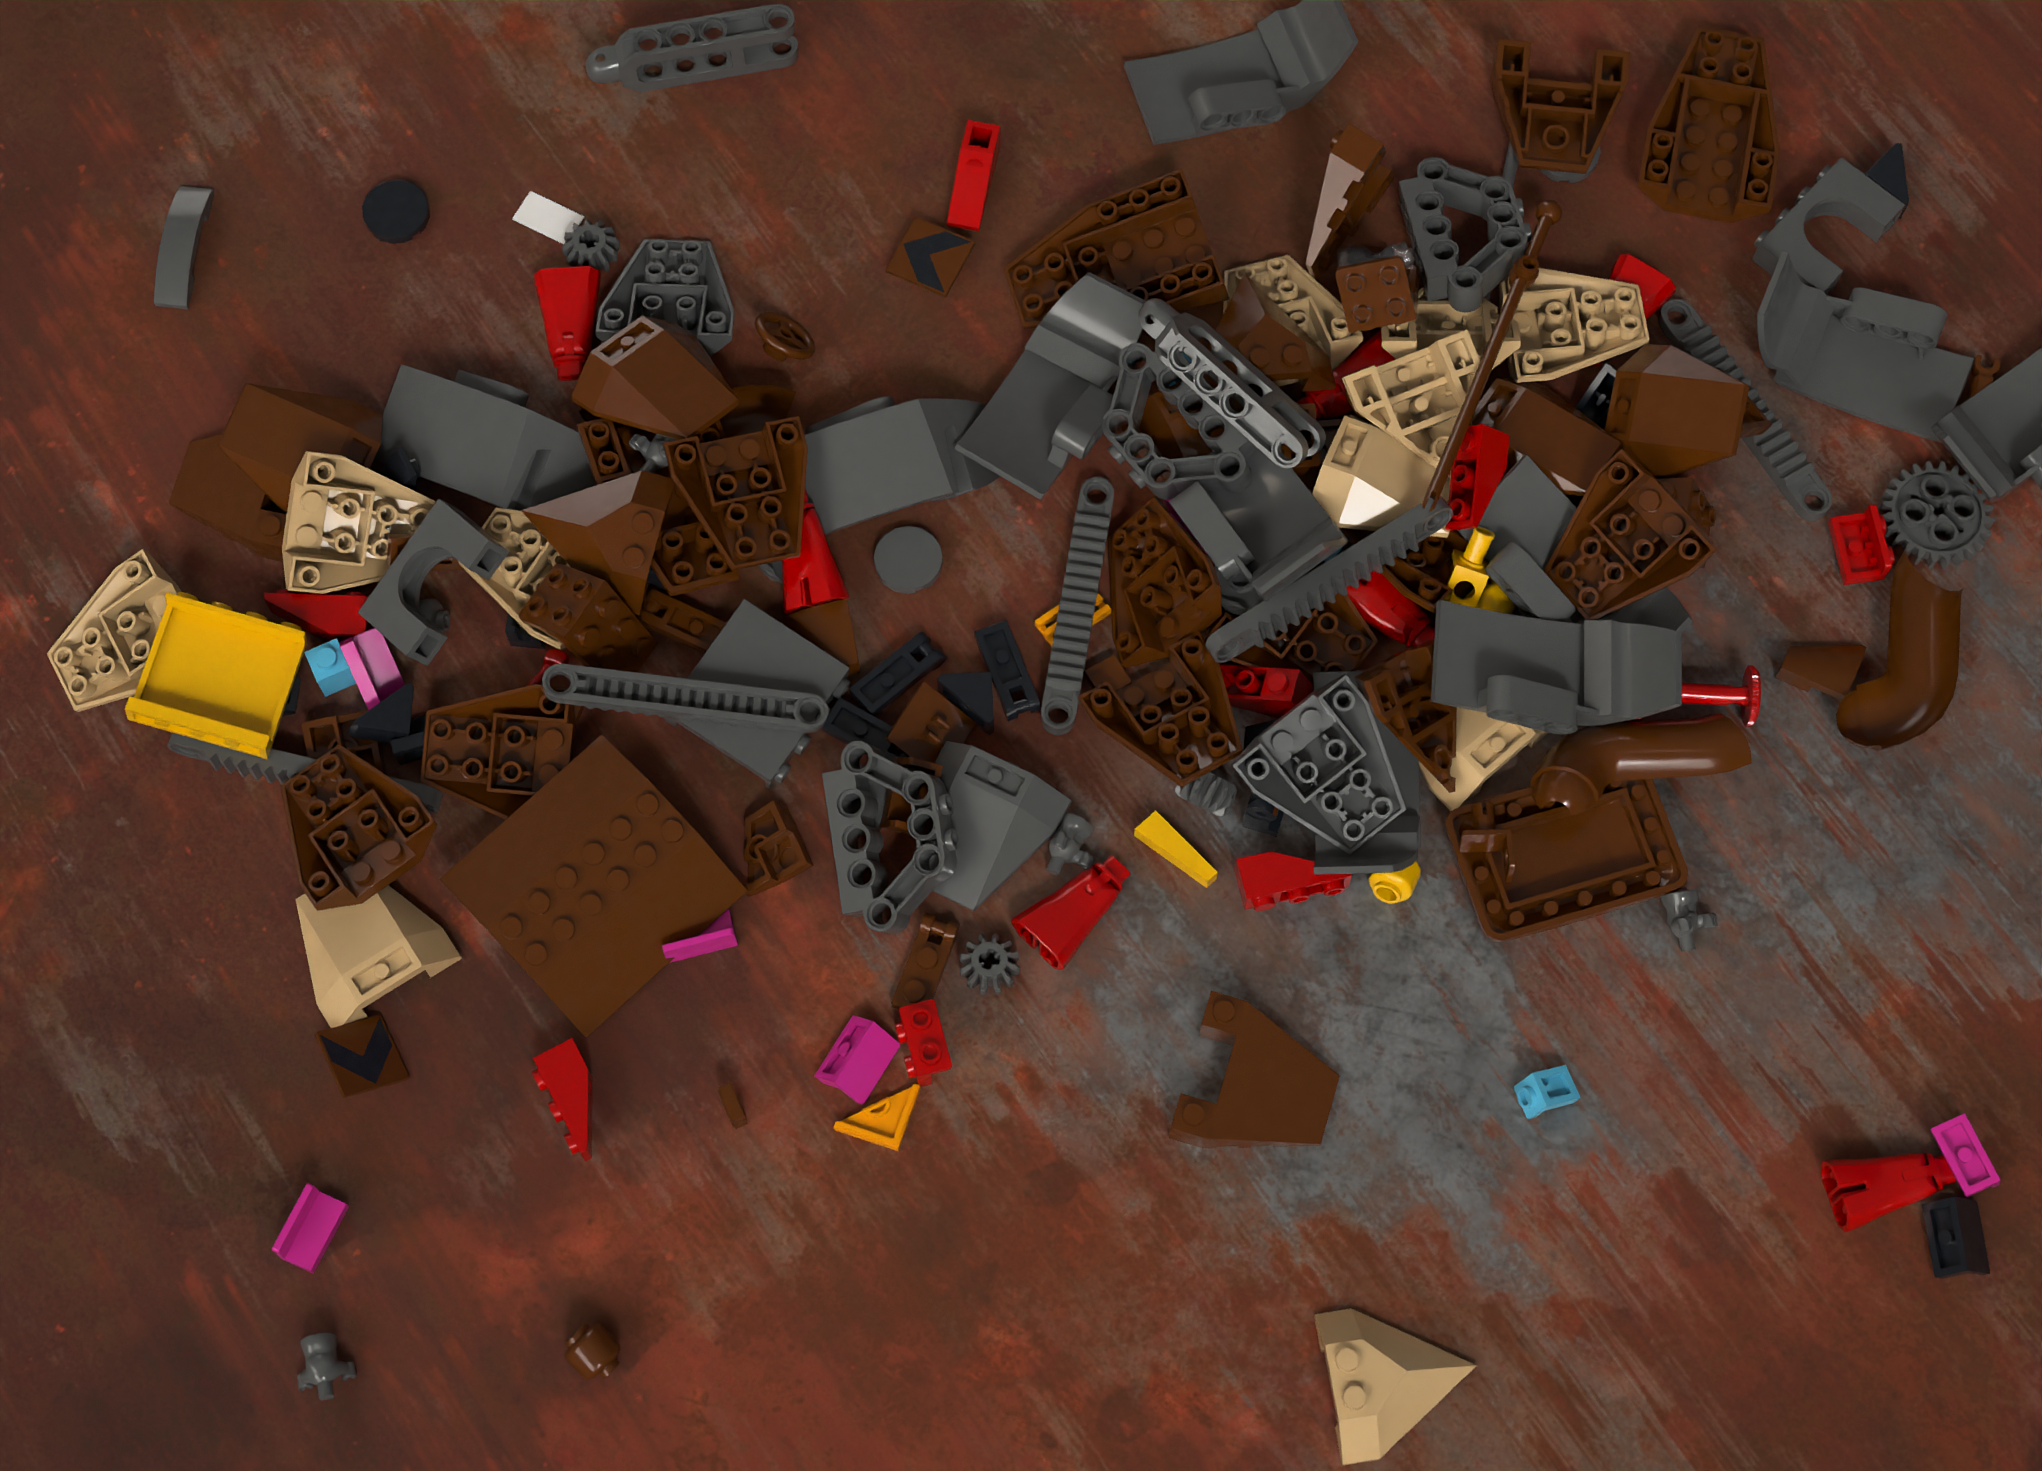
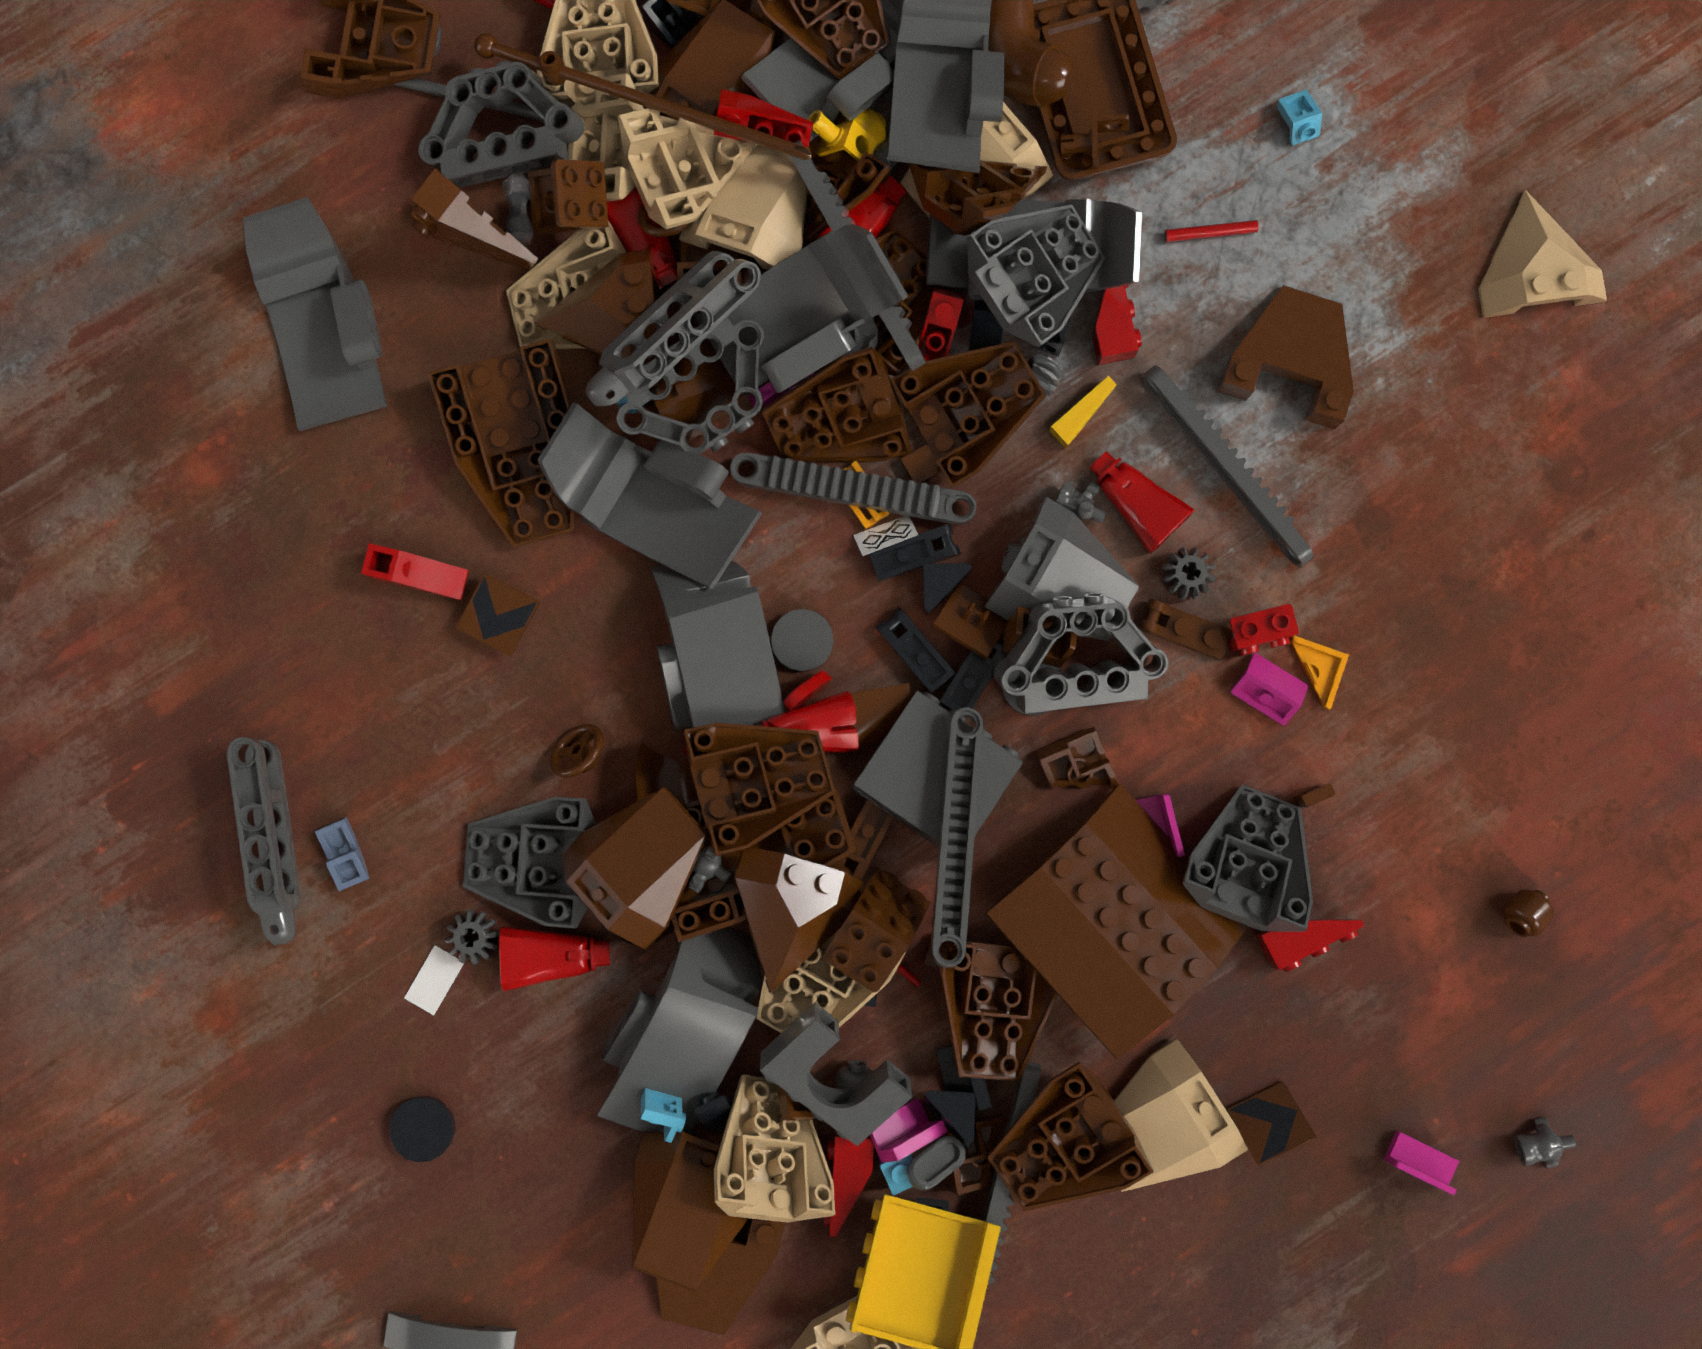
camera: 85 degrees left, 15 degrees up
none -> sand blue slope [315,817,370,891]
none -> medium azure bracket [640,1088,686,1143]
none -> red tile [783,670,833,711]
none -> white sticker [853,516,918,556]
none -> dark grey tile [907,1136,965,1190]
none -> dark grey gear [1141,365,1314,568]
none -> red bar [1164,220,1259,242]
none -> dark grey wedge [1182,784,1313,932]

